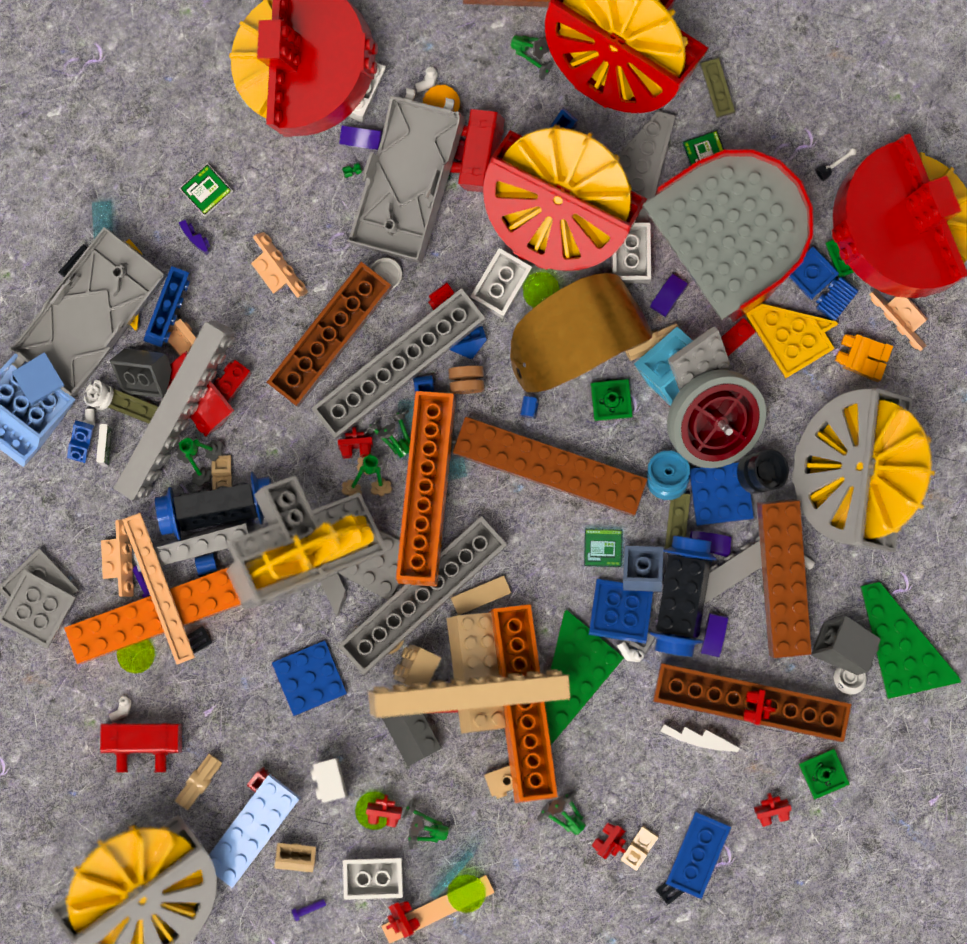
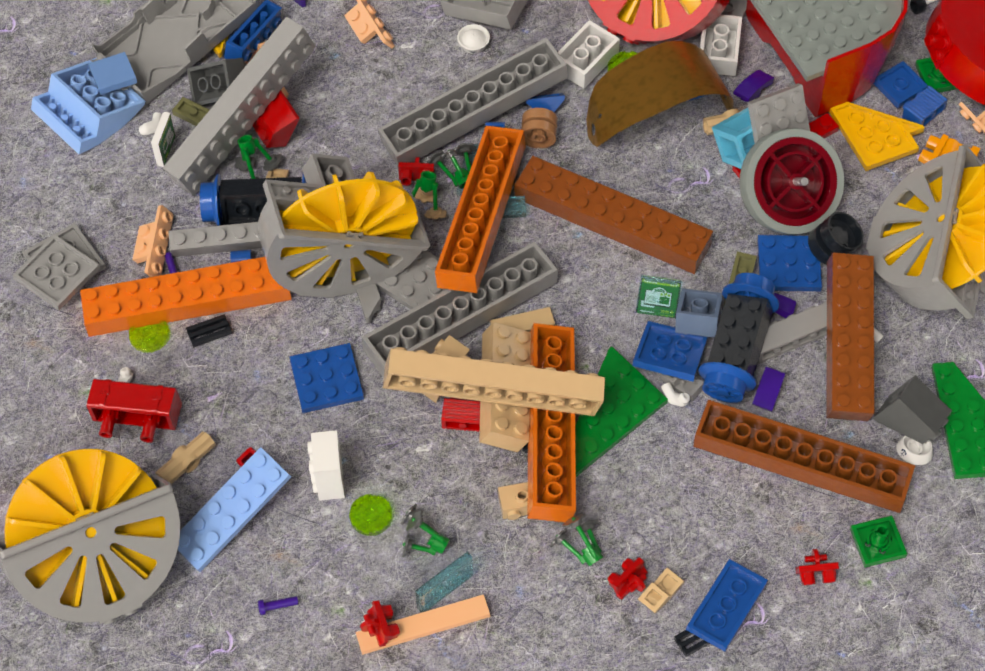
camera: 10 degrees right, 25 degrees down
blue slope [67,420,94,463] -> none
white wheel [84,380,114,410] -> none
light nougat tile [122,513,195,665] -> none
red brick [213,360,252,403] -> none
dark orange brick [266,262,393,407] -> none
tan brick [274,843,316,873] -> none
white brick [343,857,403,900] -> none
red hips [366,794,403,828] -> none
dark grey slope [382,713,442,766] -> none
clear neon green tile [447,874,486,913] -> none
blue brick [520,396,539,419] -> none
green plate [590,379,633,422] -> none
dark azure wheel [647,451,690,500] -> none
white slope [660,724,740,752] -> none
red hips [743,690,776,726] -> none

